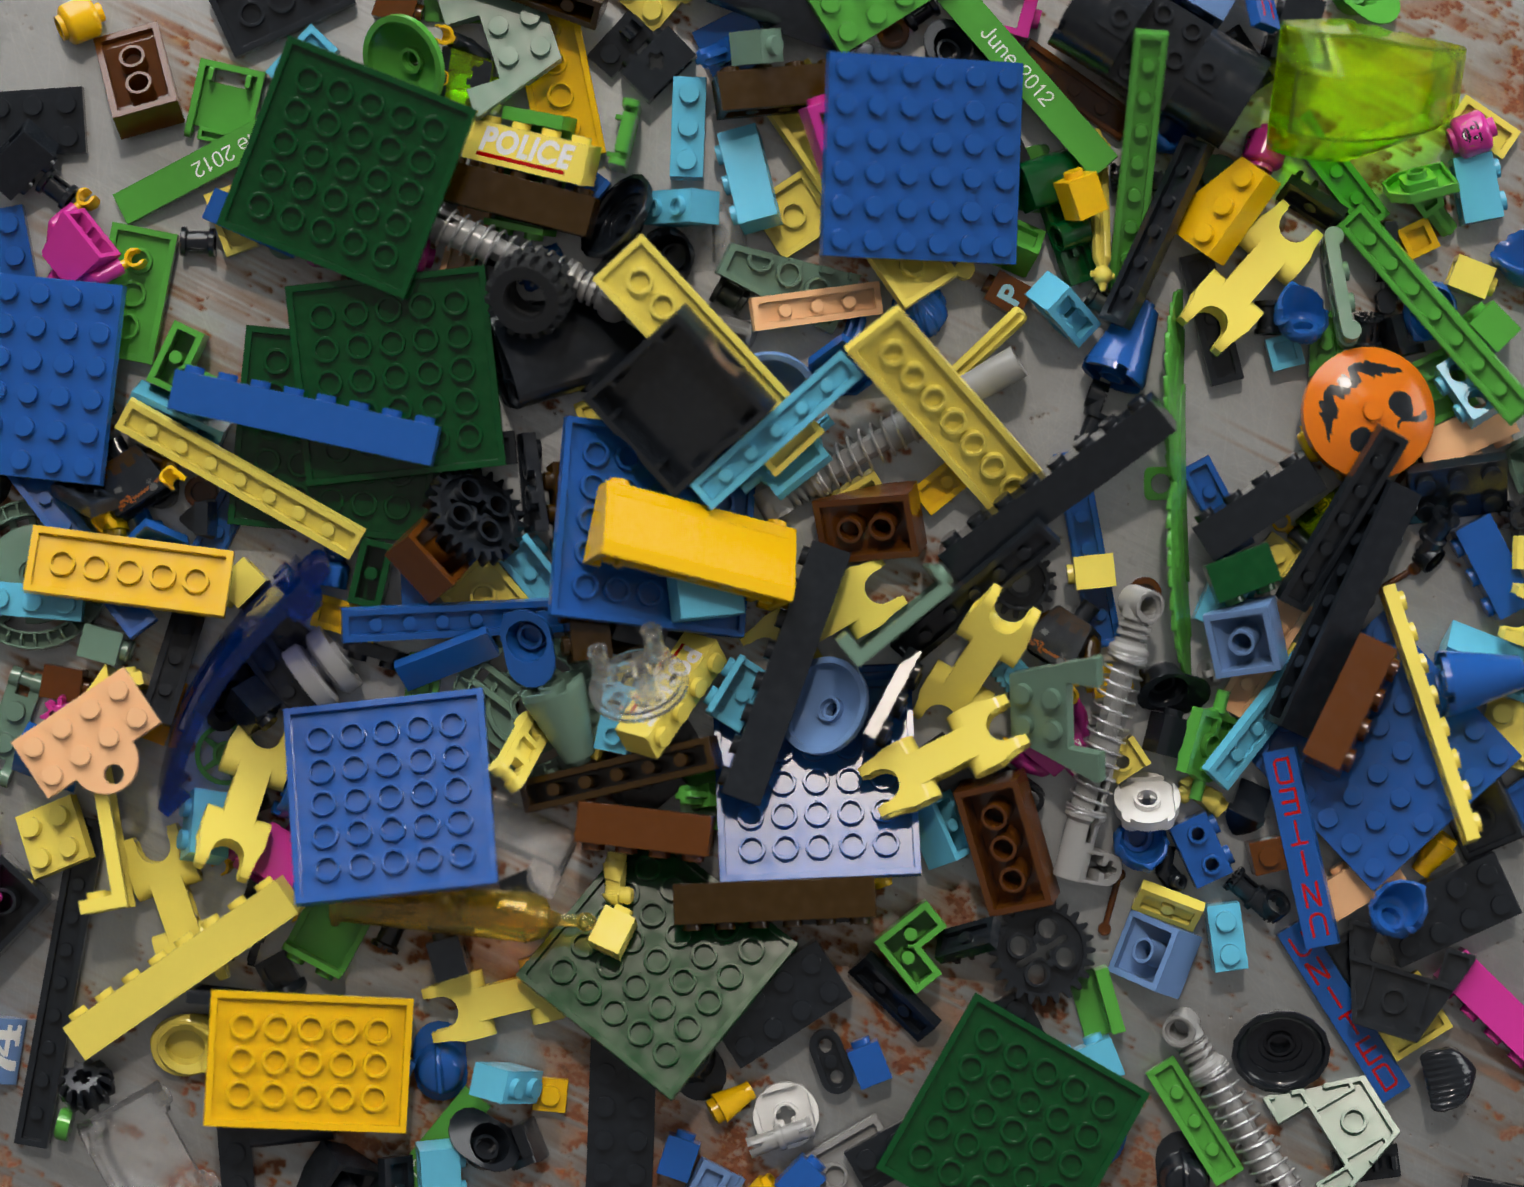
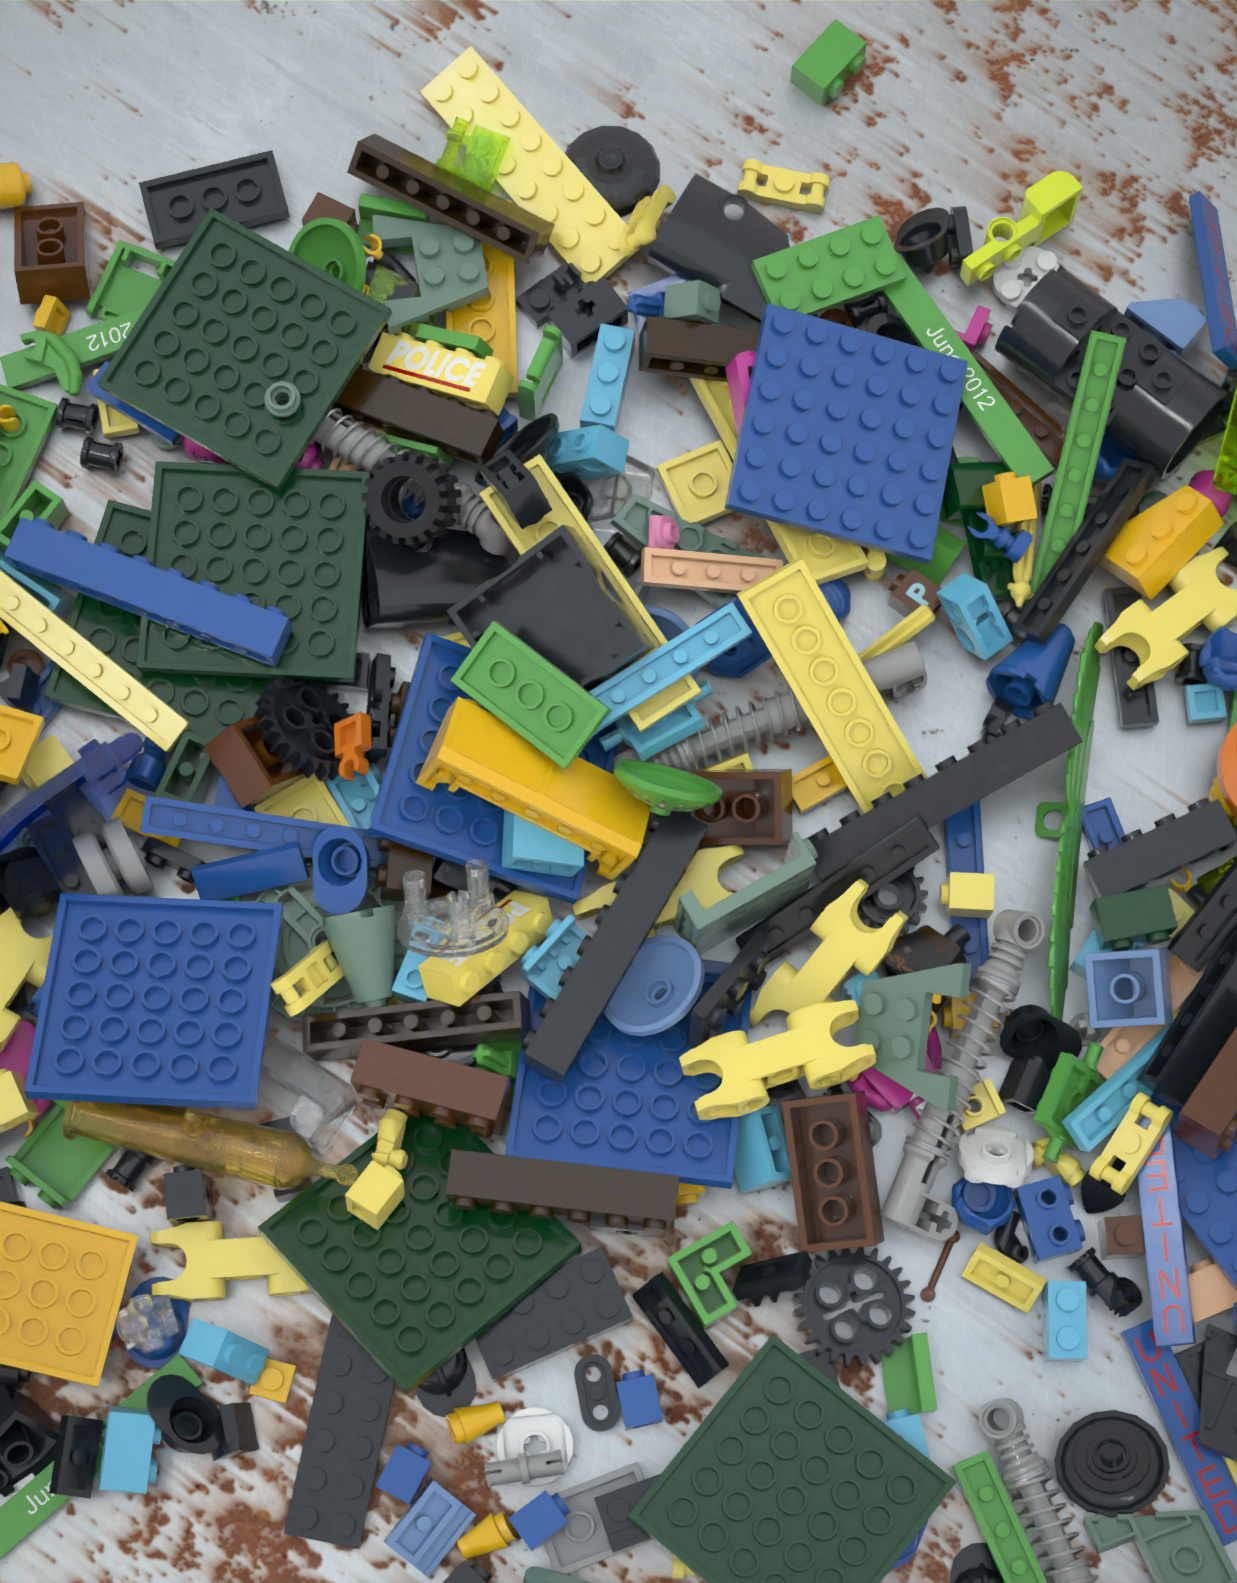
camera: 10 degrees right, 15 degrees down
medium azure brick [714,123,783,235] -> none
medium blue slope [1108,909,1203,999] -> none
none -> bright green piece [20,331,83,396]
none -> yellow plate [32,295,72,336]
none -> black bush [80,437,124,474]
none -> clear brick [116,1294,179,1353]
none -> sand green plate [264,381,301,417]
none -> orange plate [334,711,372,781]
none -> bright green plate [450,621,612,769]
none -> black arch [478,449,553,529]
none -> bright green dish [613,759,723,816]
none -> bright pink plate [648,515,680,549]
none -> blue piece [968,512,1033,563]
none -> light yellow plate [1089,1092,1173,1195]

